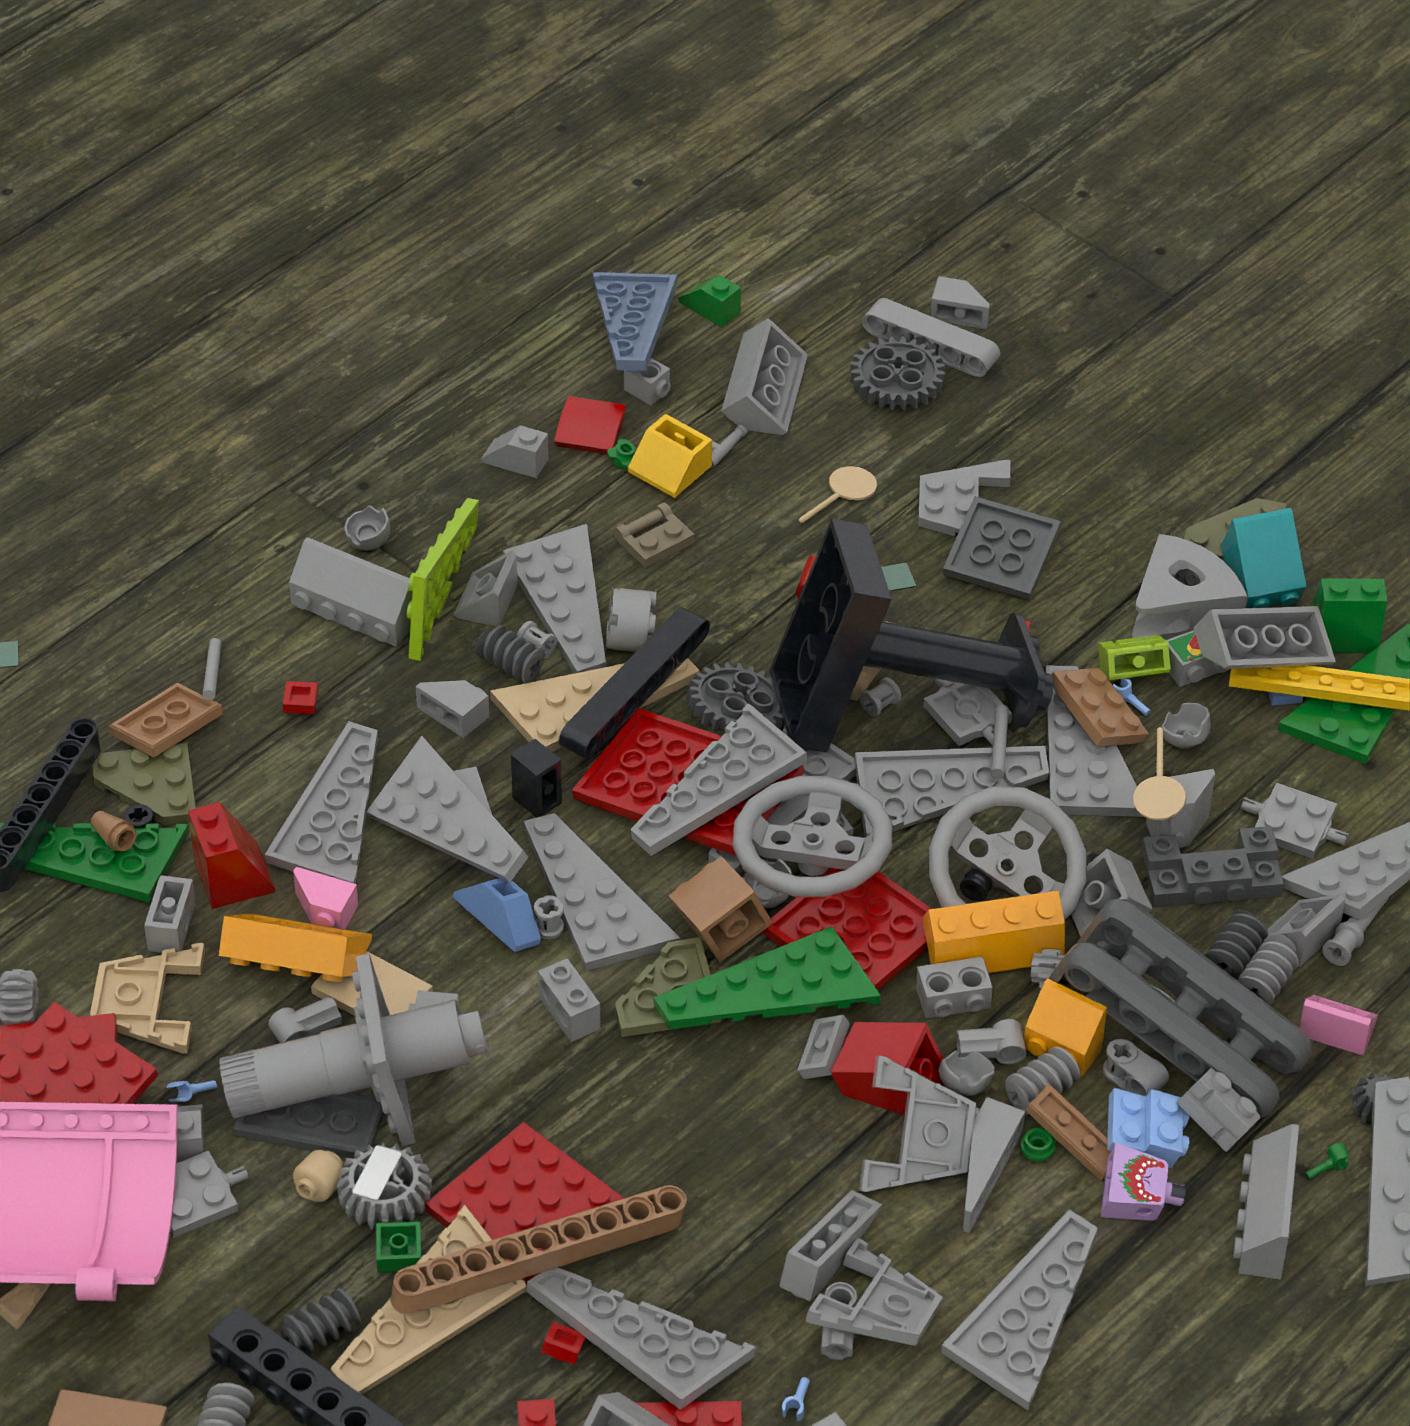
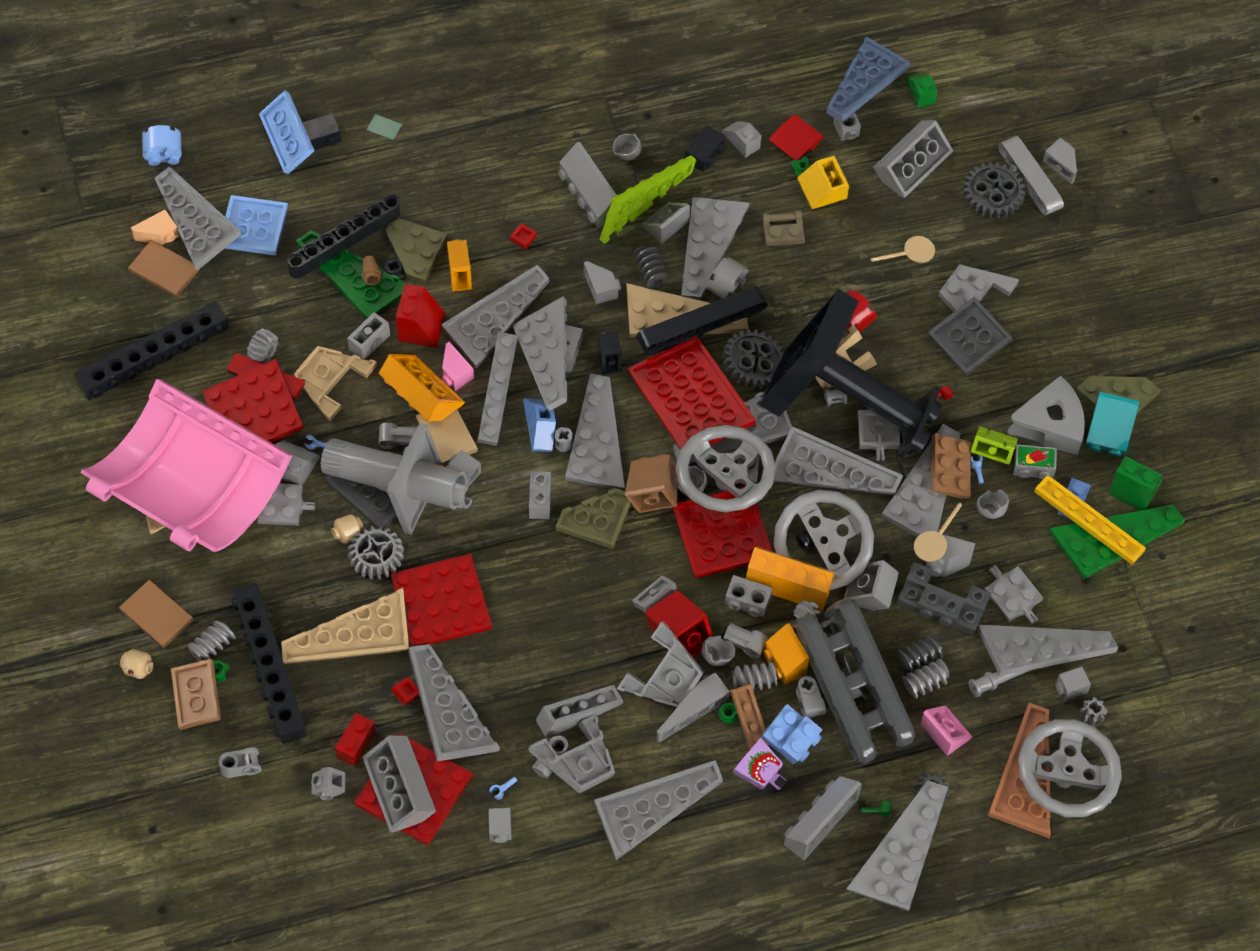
camera: 30 degrees right, 15 degrees up
medium nougat tile [109,683,223,757] -> none
light grey bar [203,638,222,701] -> none
dark grey piece [280,1288,361,1354] -> none
white sticker [352,1145,401,1200] -> none
green piece [376,1222,422,1273] -> none
medium nougat beam [390,1185,687,1314] -> none
light grey bush [516,621,557,659] -> none
light grey wing [631,703,808,856] -> none
green wing [654,927,881,1029] -> none
light grey piece [710,425,747,468] -> none
sand green sticker [881,563,916,591] -> none
light grey bar [991,705,1009,778] -> none
light grey brick [1176,1067,1261,1152] -> none
light grey slope [1194,606,1336,669] -> none
light grey slope [1262,894,1345,967] -> none
none -> light orange slope [447,239,472,292]
none -> light grey plate [477,331,518,446]
none -> black brick [685,125,726,172]

